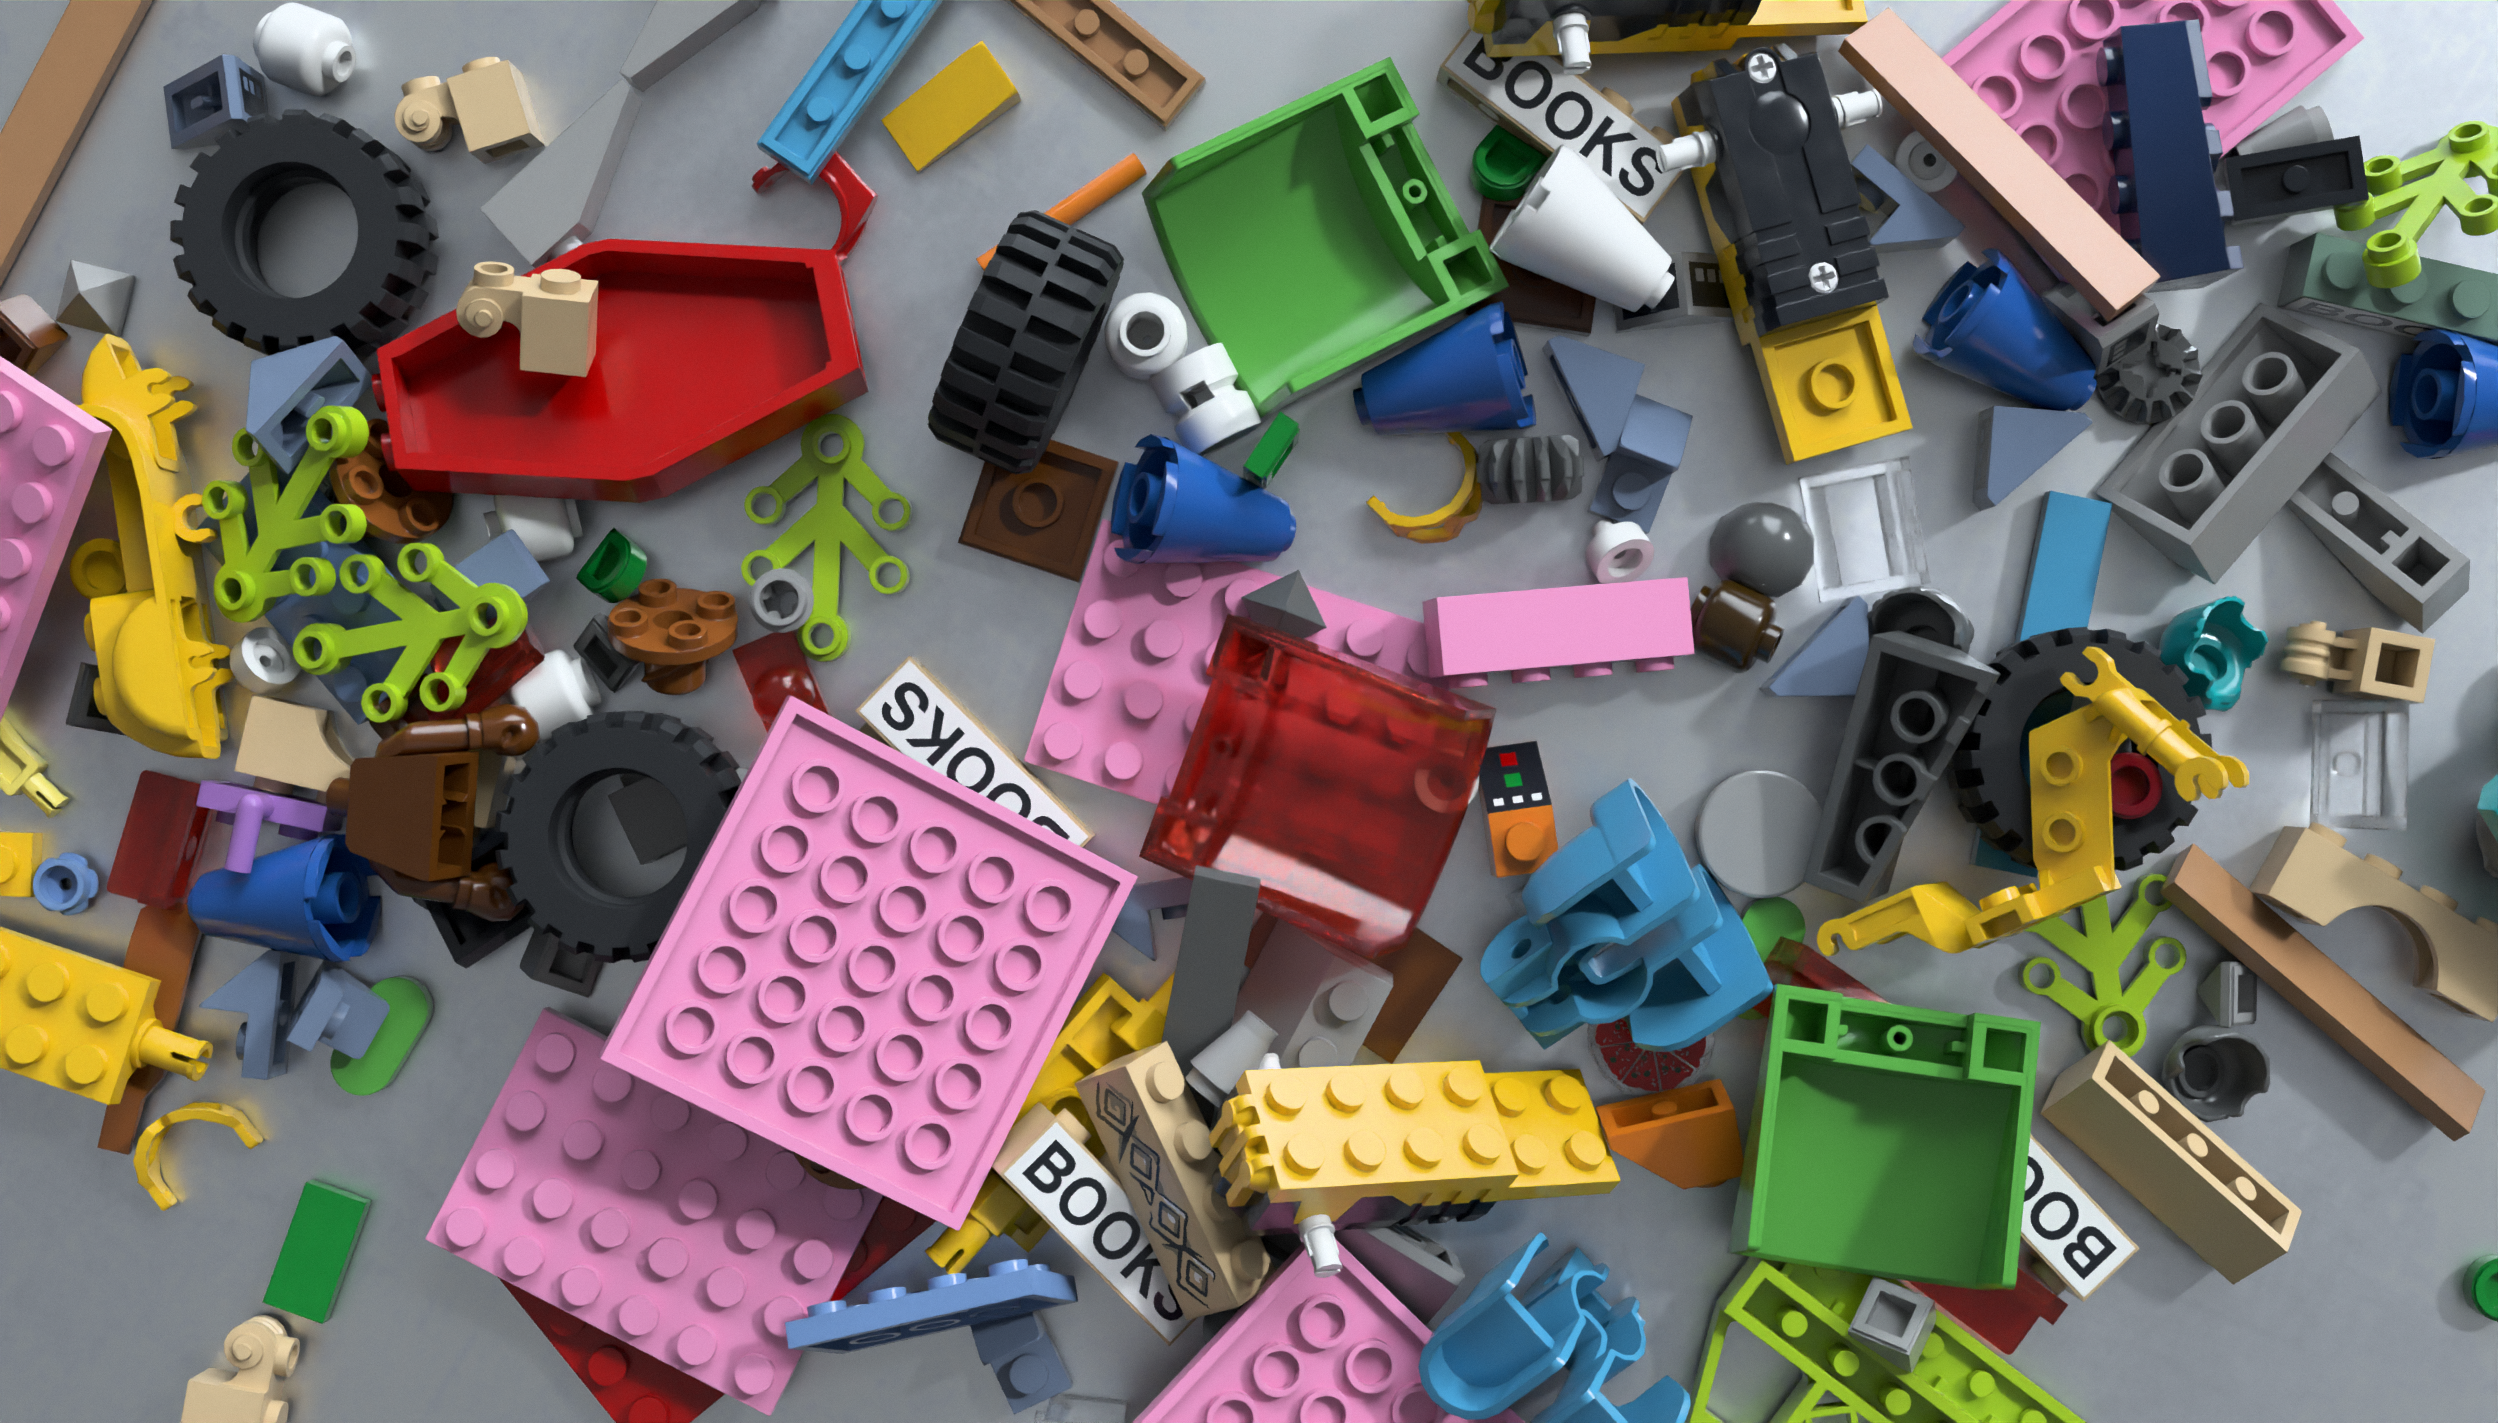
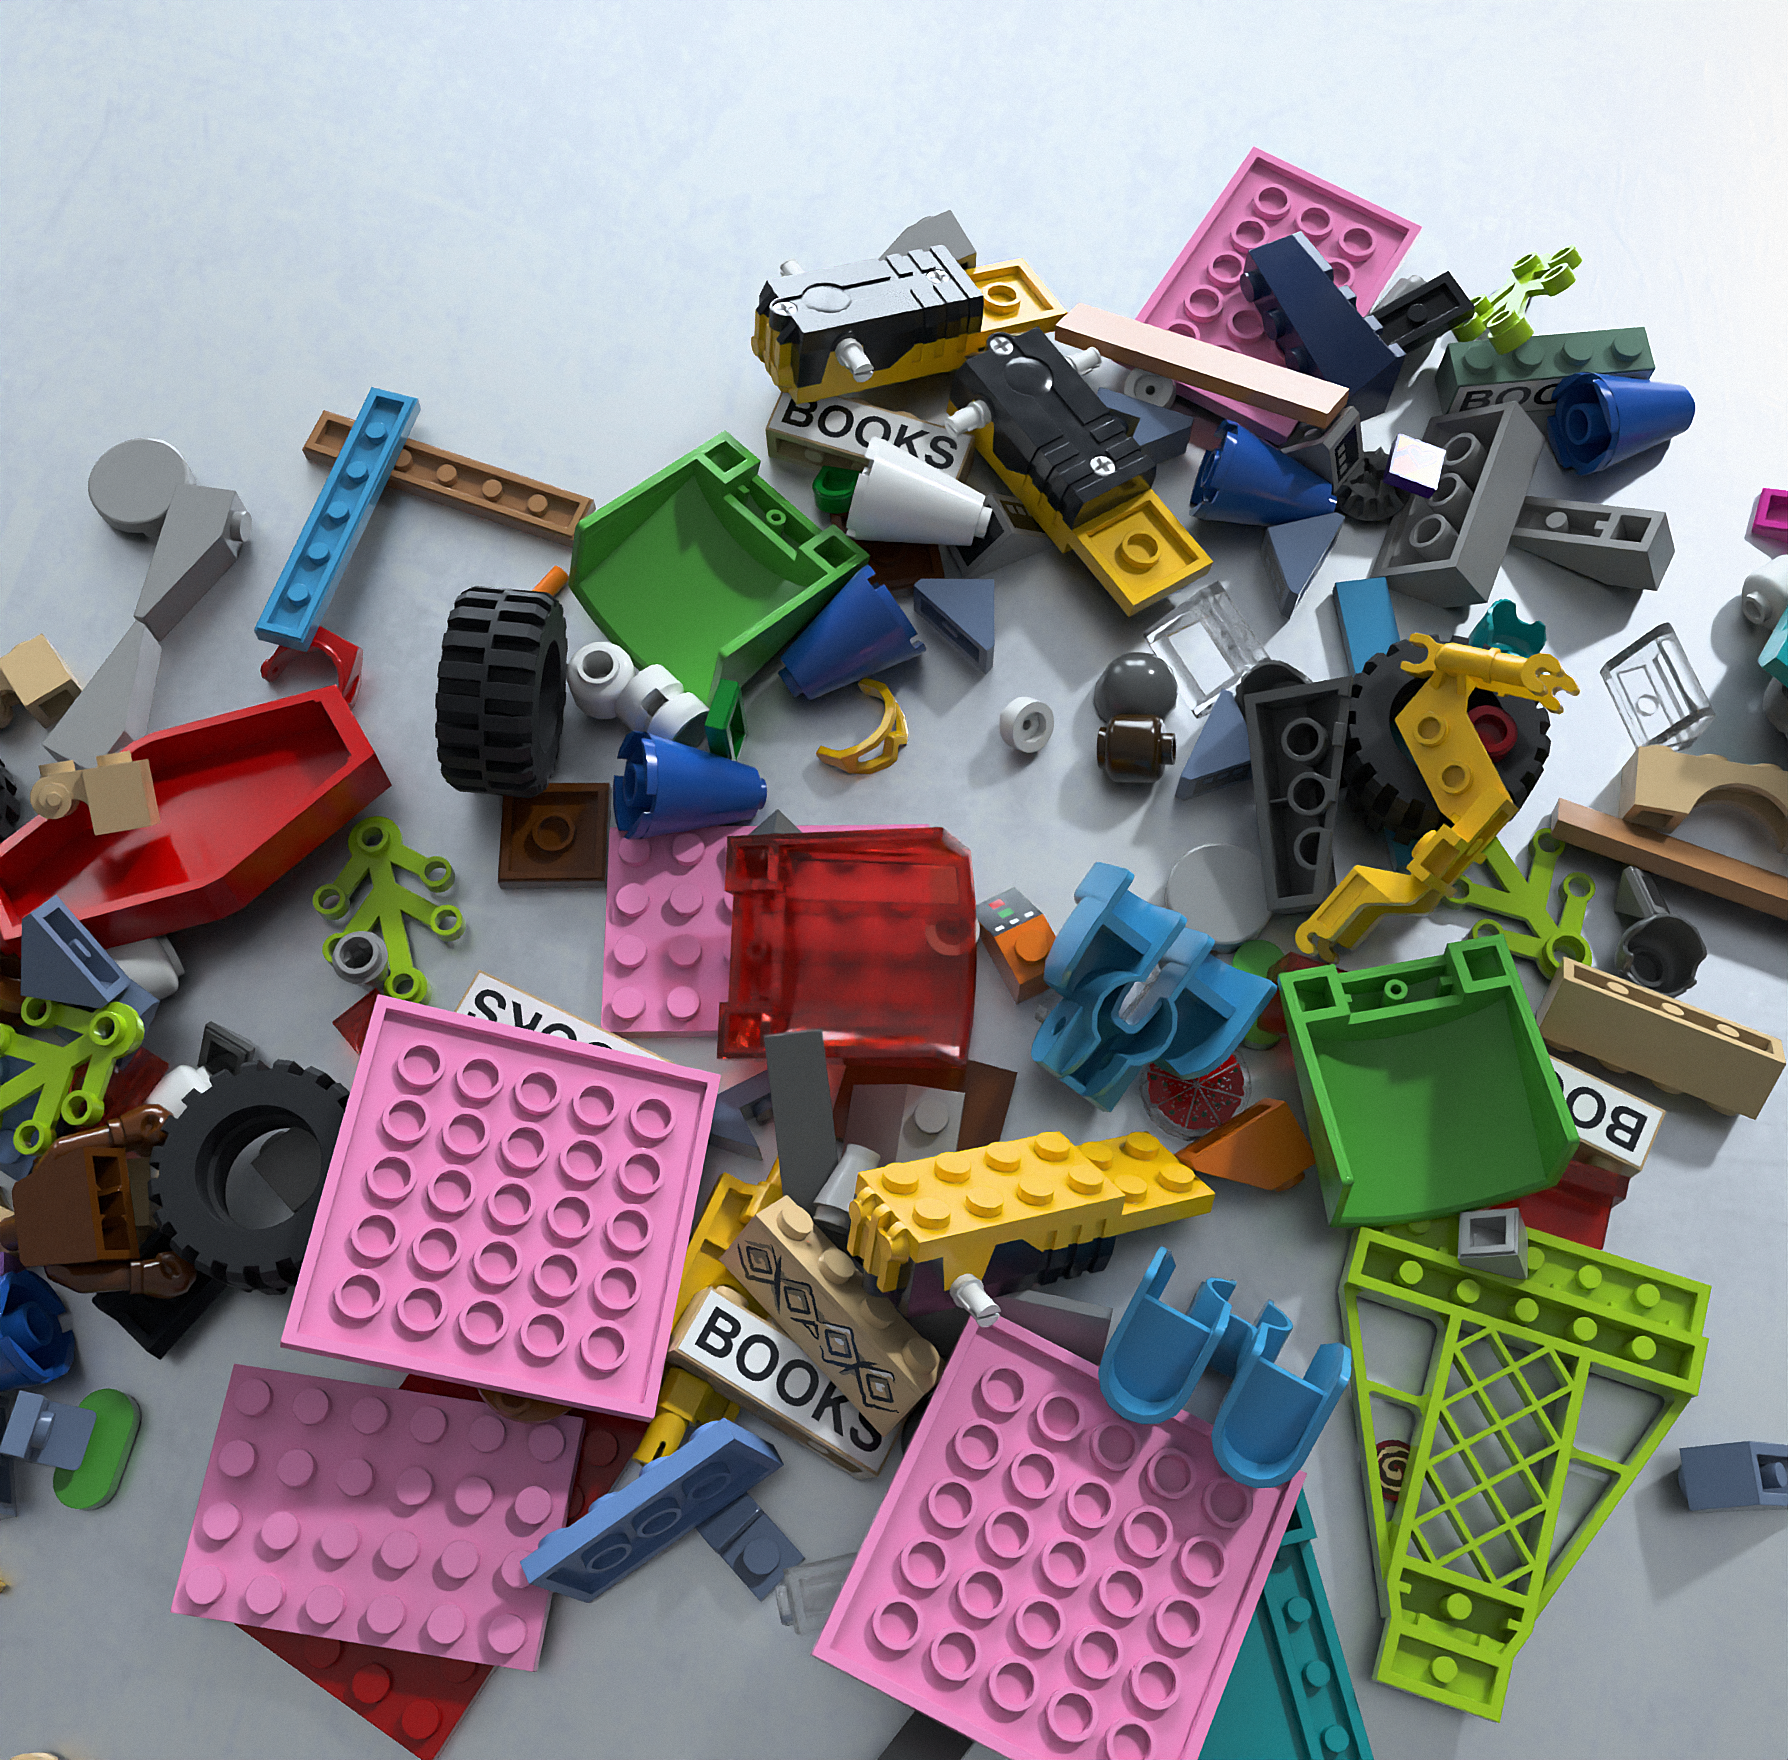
camera: 20 degrees left, 20 degrees down
green tile [262,1179,372,1324] -> none
light grey slope [520,929,604,998] -> none
green tile [576,528,647,603] -> none
dark orange plate [607,579,738,695] -> none
yellow slope [881,40,1021,173] -> none
bright pink brick [1422,577,1694,689] -> none
dark grey gear [1476,435,1584,504] -> none
sand blue slope [1587,393,1693,534] -> none
tan brick [2279,621,2436,705] -> none
none -> sand blue slope [21,895,132,1009]
none -> tile [1382,433,1446,499]

